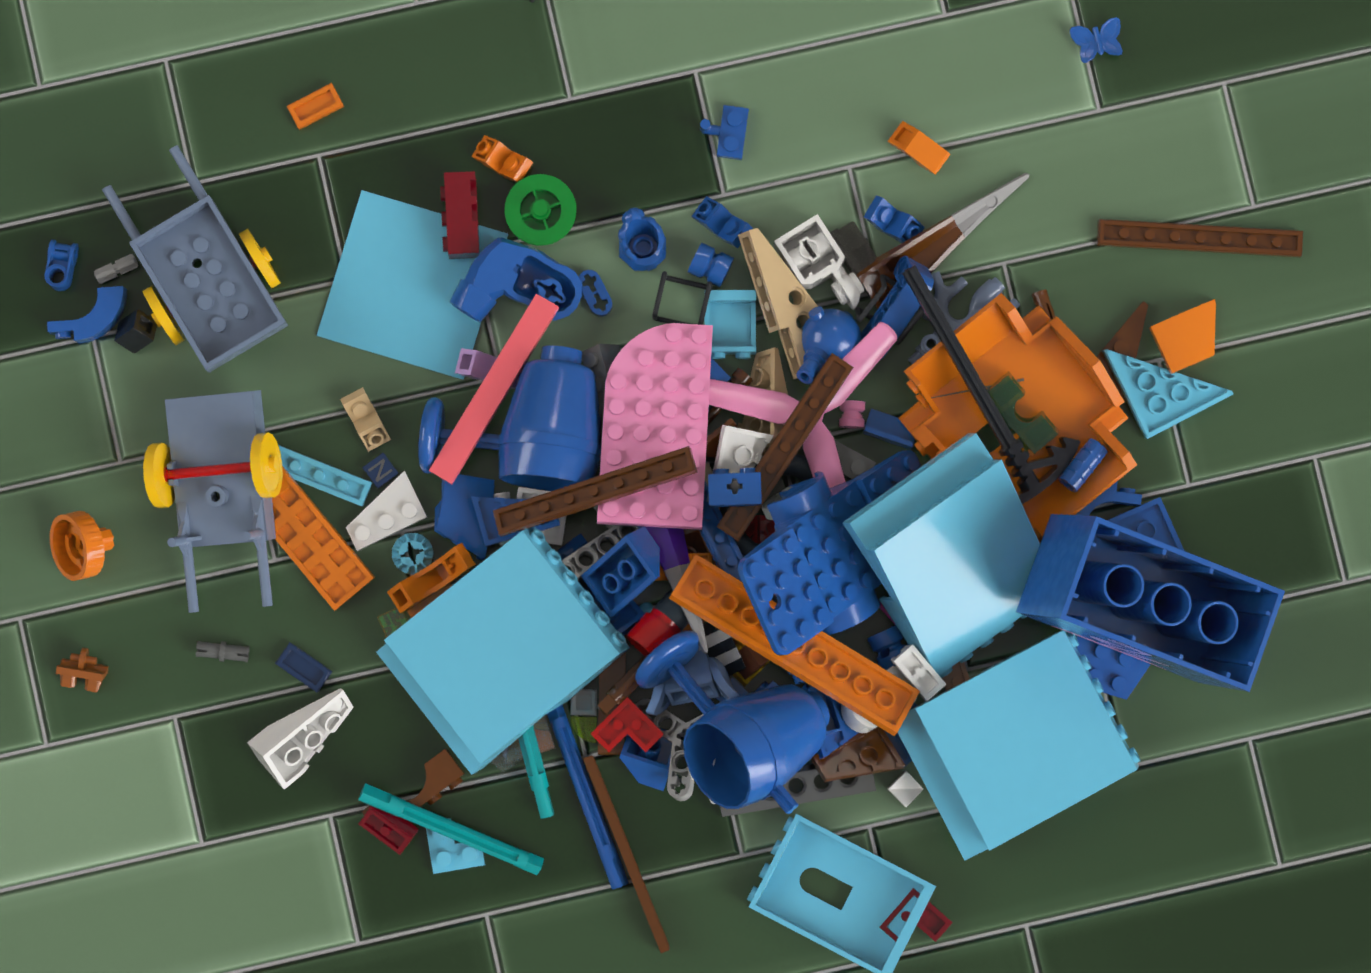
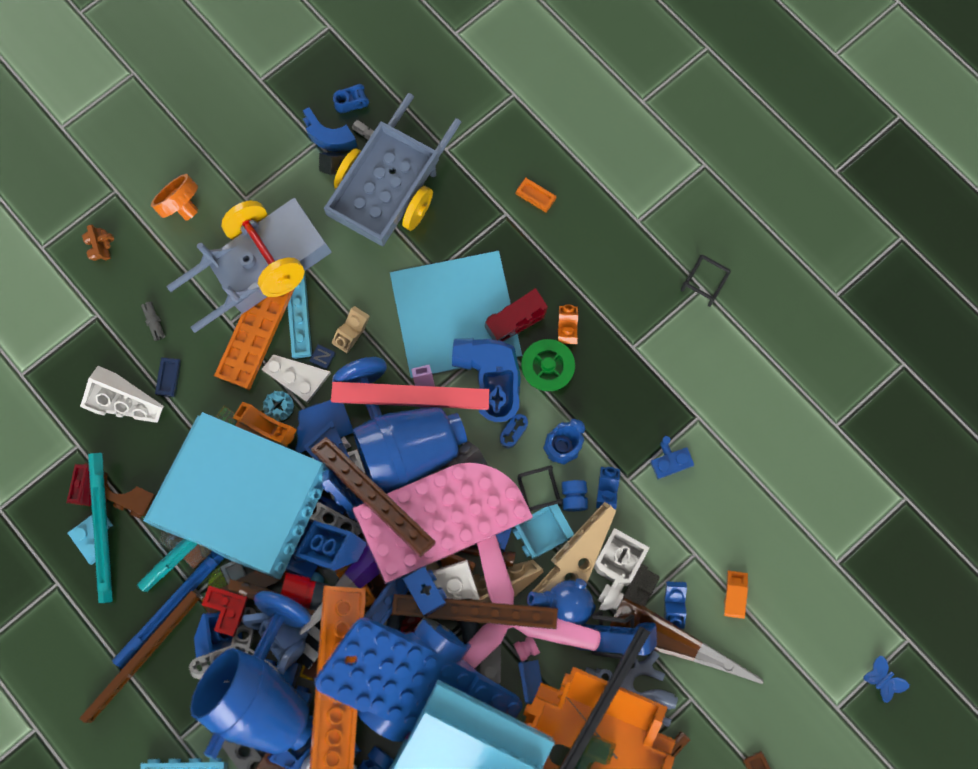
camera: 70 degrees right, 10 degrees down
none -> blue wing [321,469,364,522]

